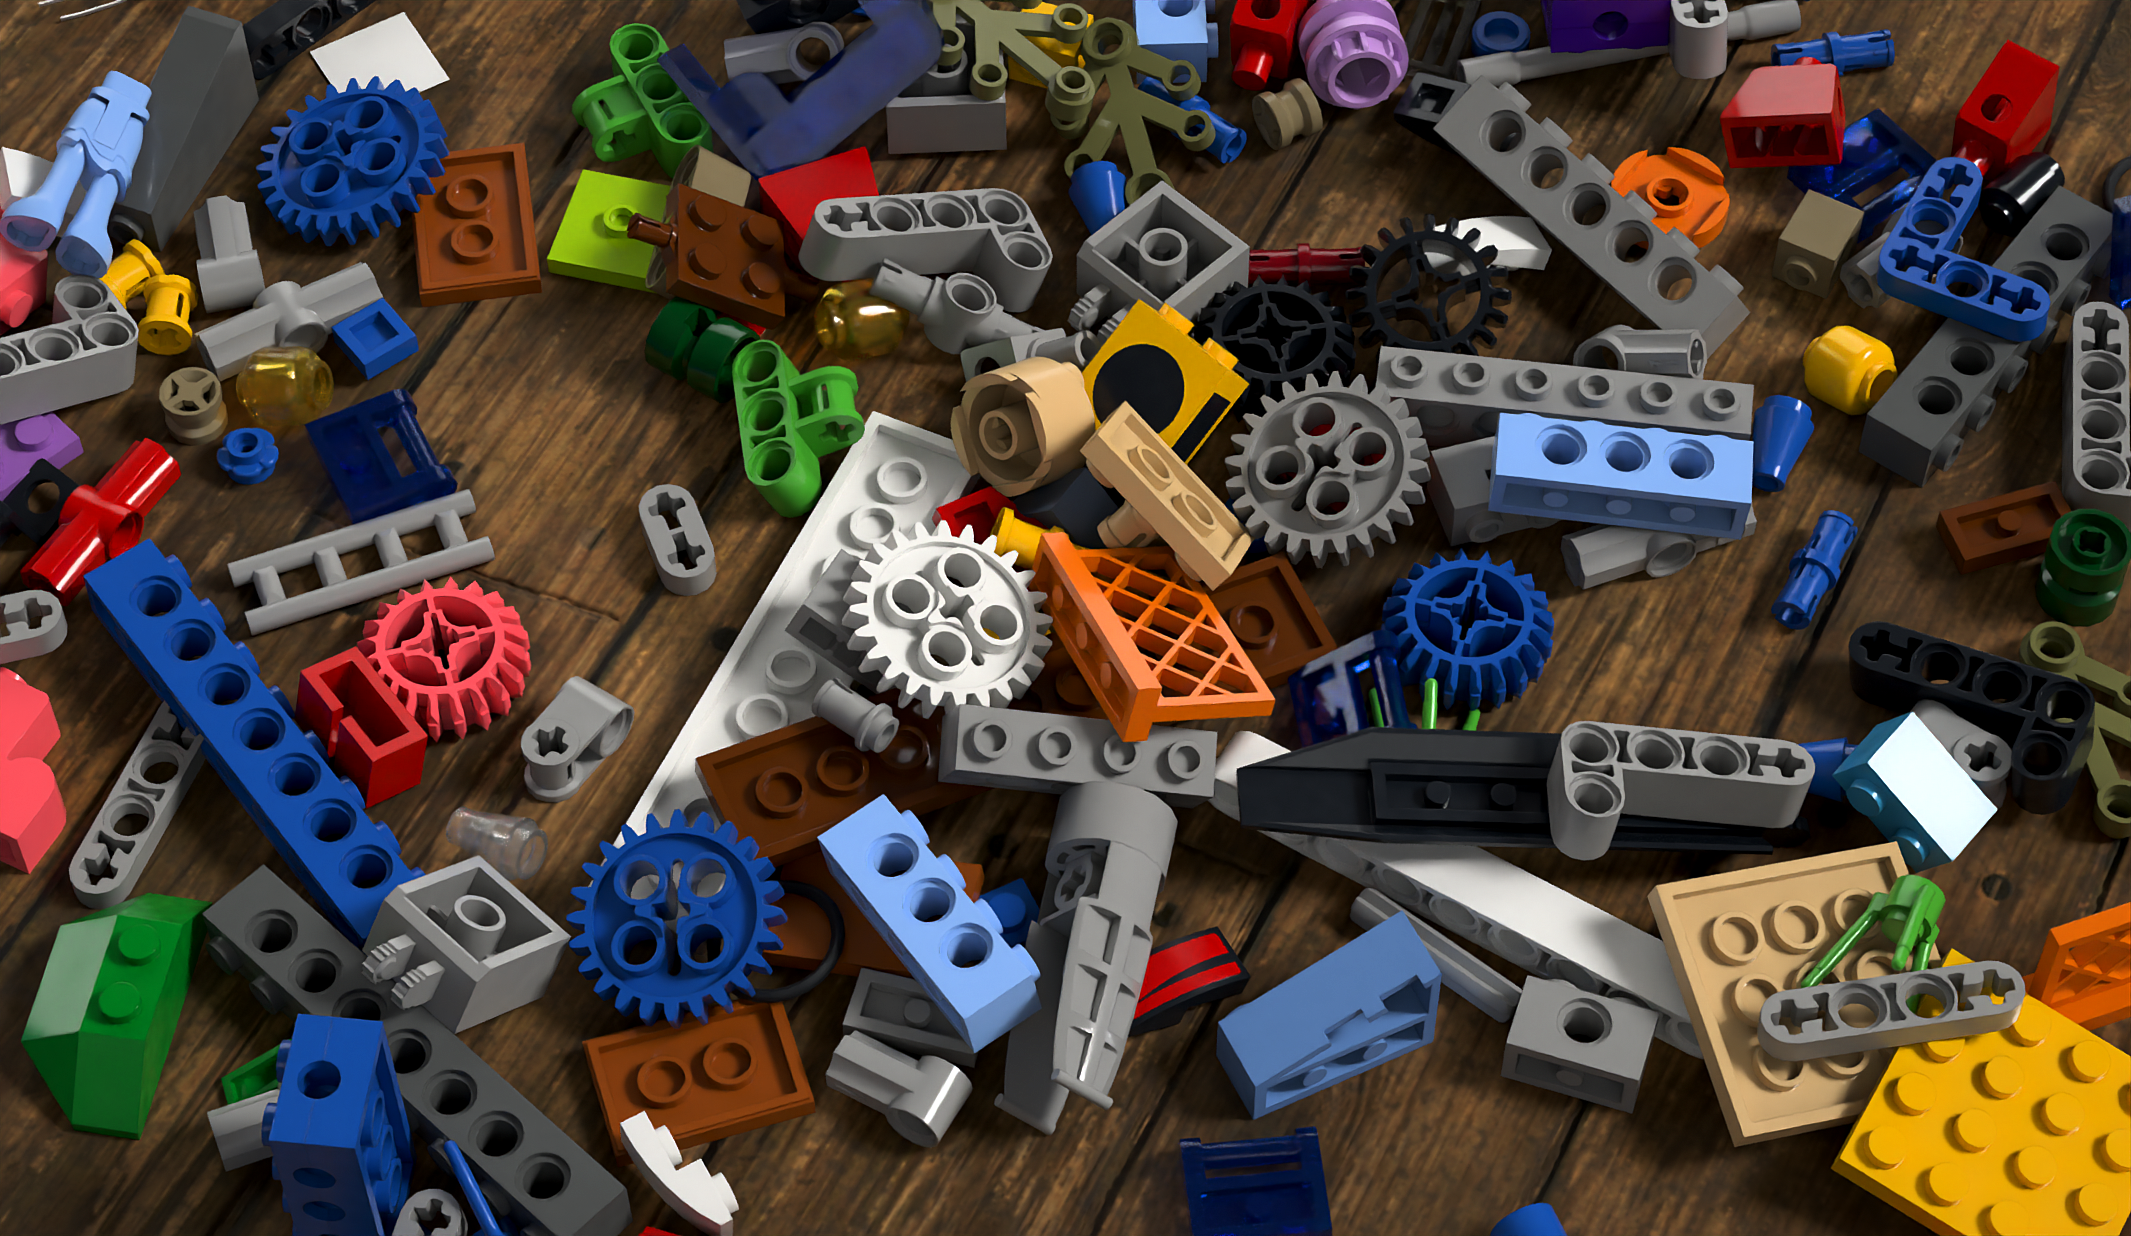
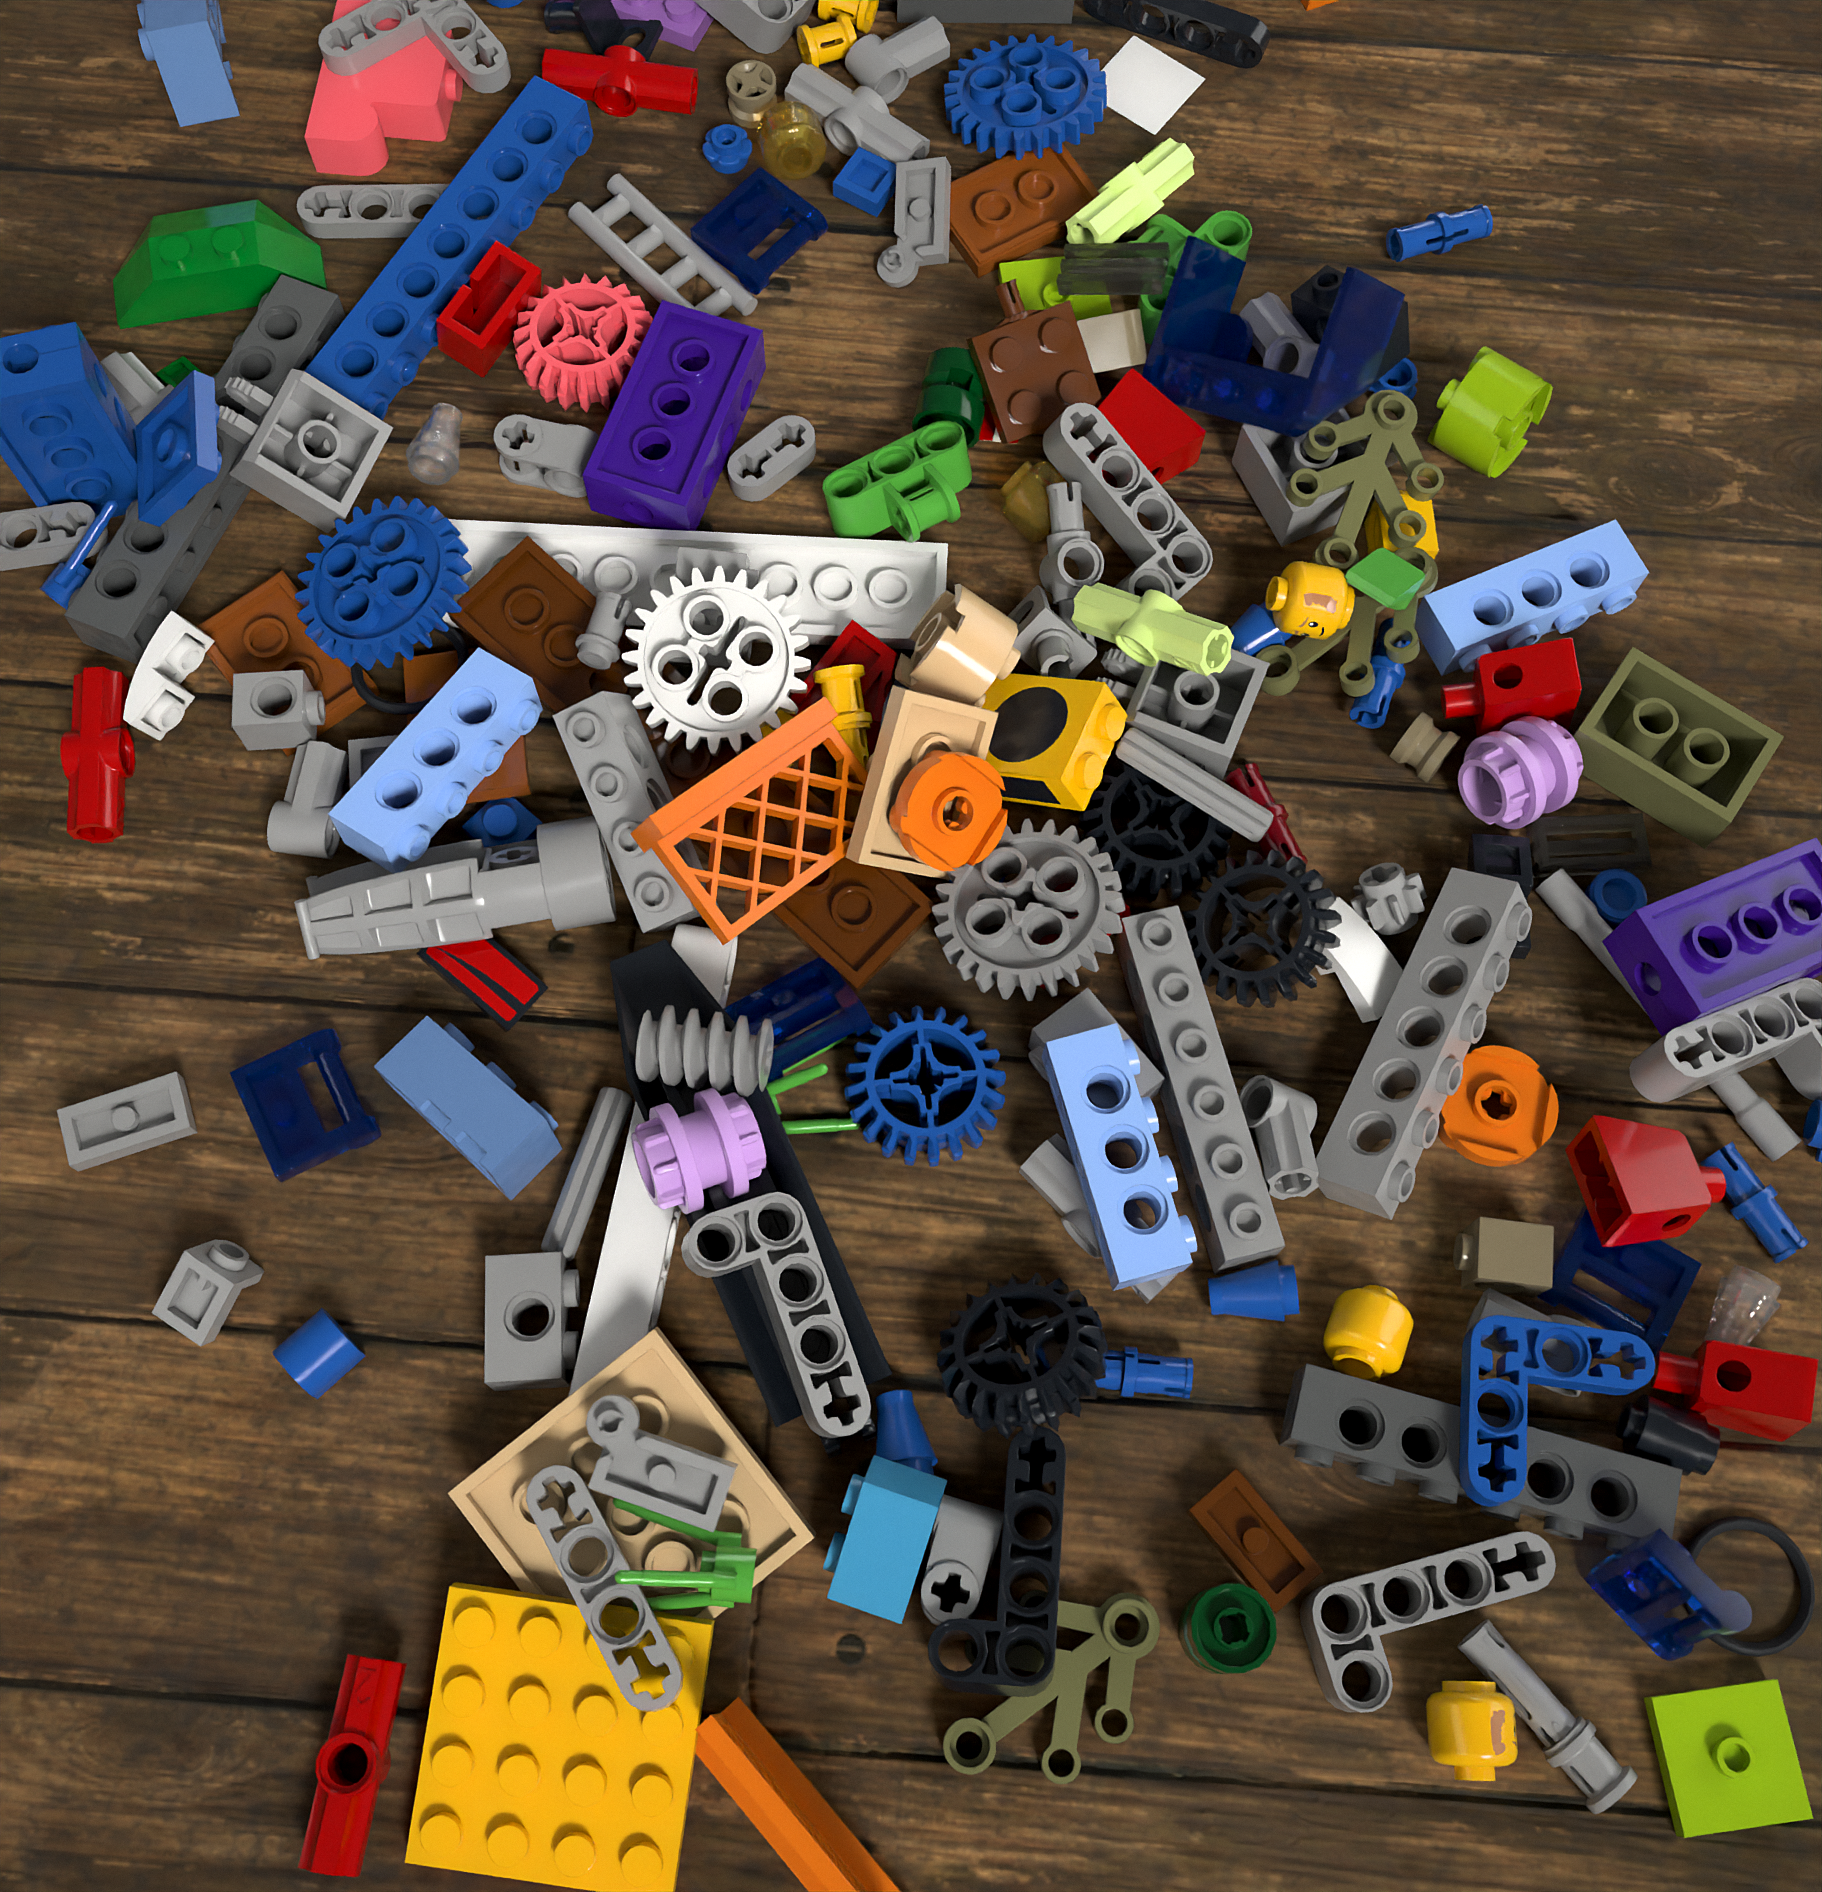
camera: 65 degrees right, 15 degrees up
none -> blue plate [136,370,222,527]
none -> light grey brick [232,670,326,751]
none -> dark purple brick [582,300,766,531]
none -> light grey hinge [586,1394,738,1532]
none -> lavender piece [631,1088,766,1214]
none -> light grey piece [636,1005,774,1097]
none -> light grey hinge [877,156,951,288]
none -> orange plate [889,750,1008,871]
none -> black gear [937,1272,1108,1440]
none -> clear smoke tile [1056,242,1170,295]
none -> yellowish green piece [1065,138,1195,259]
none -> yellowish green piece [1071,582,1234,676]
none -> light grey axle [1115,728,1274,842]
none -> yellow head [1265,561,1355,640]
none -> bright green slope [1344,548,1425,611]
none -> light grey gear [1350,863,1427,935]
none -> clear cone [1701,1265,1782,1346]

